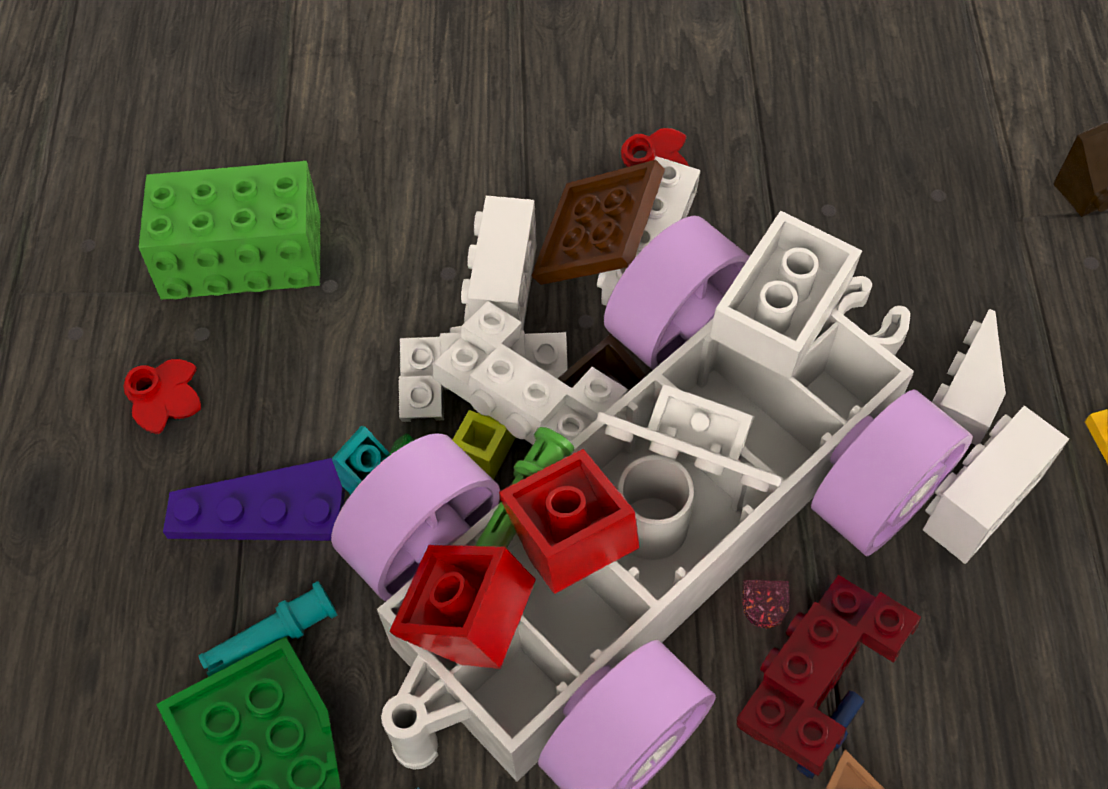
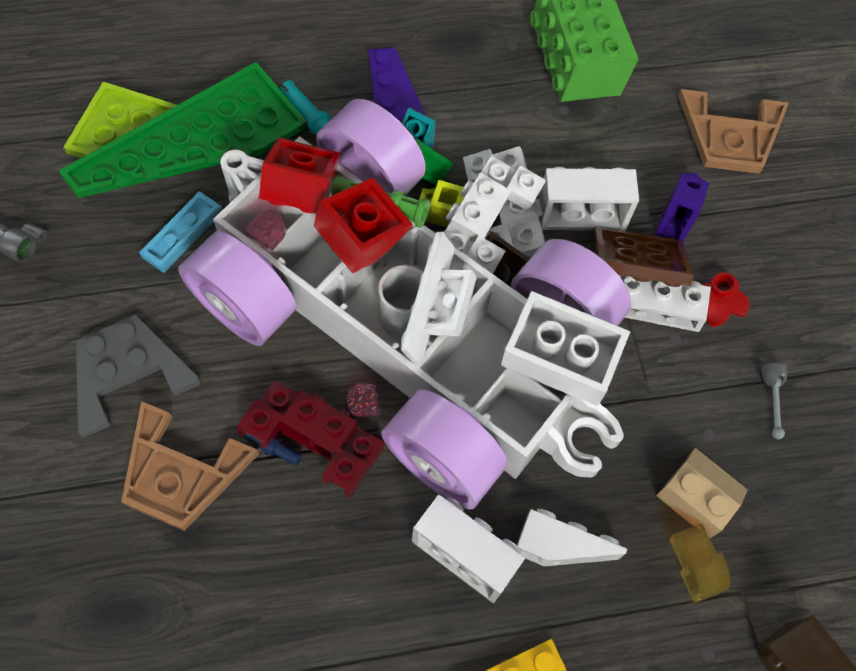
camera: 75 degrees right, 5 degrees up
red plate [124,359,201,434] -> none
none -> clear pink tile [245,211,286,251]
none -> dark purple torso [655,173,709,242]
none -> tan slope [656,448,748,539]
none -> clear yellow brick [669,523,730,604]
none -> medium nougat wing [678,89,789,174]
none -> hinge [761,363,788,439]

